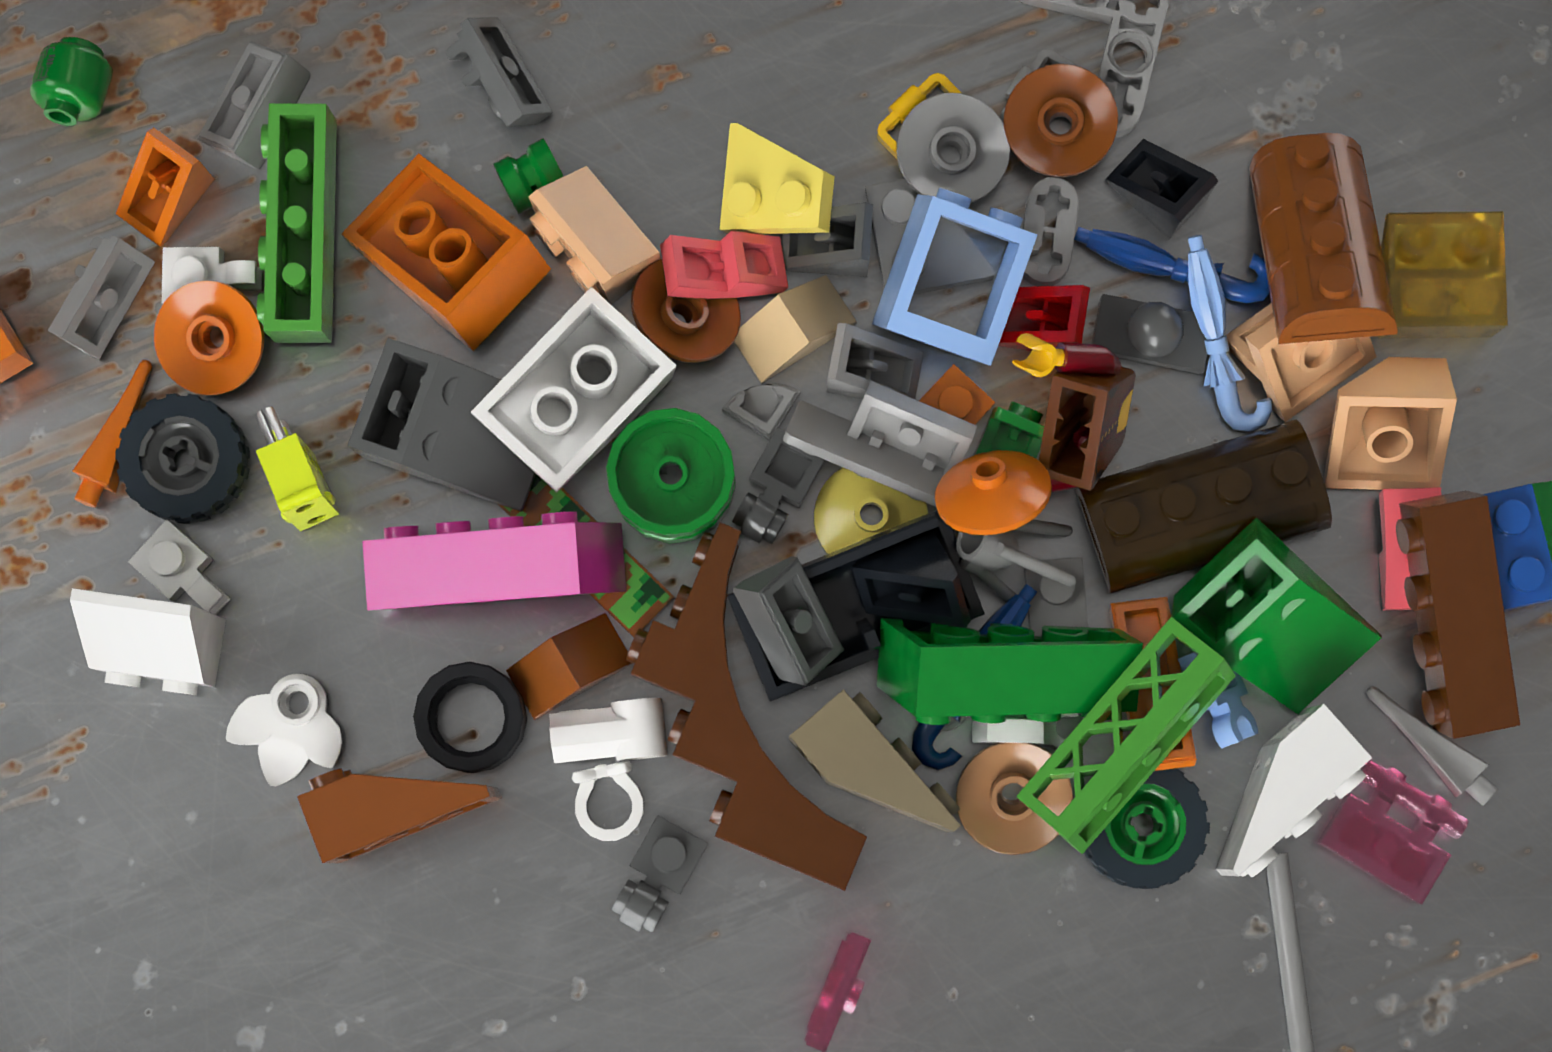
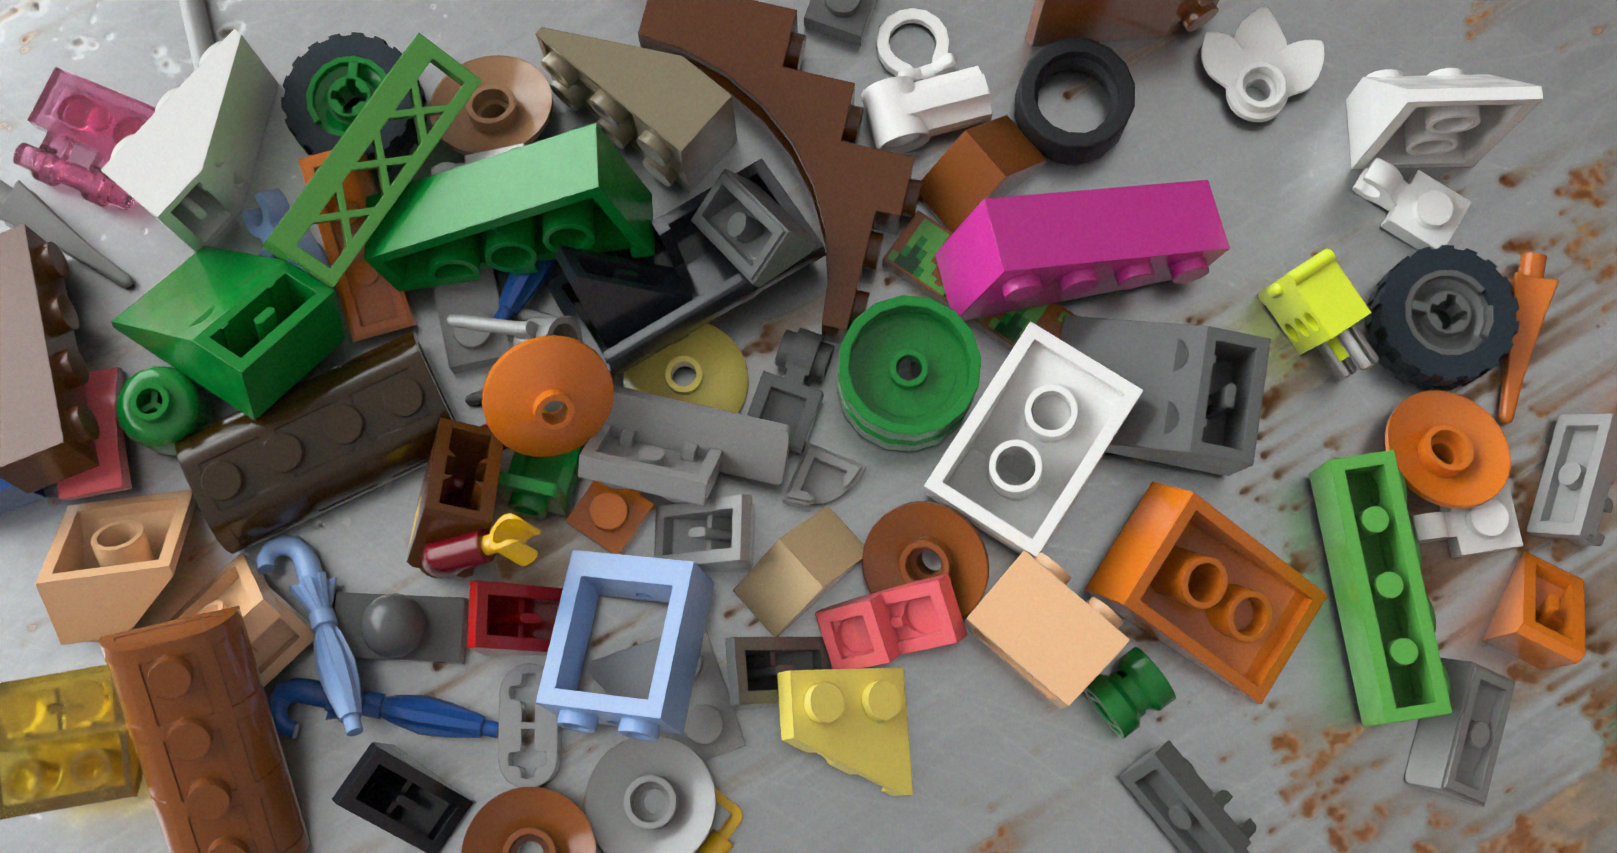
camera: 170 degrees right, 5 degrees down
none -> green head [116,366,214,455]

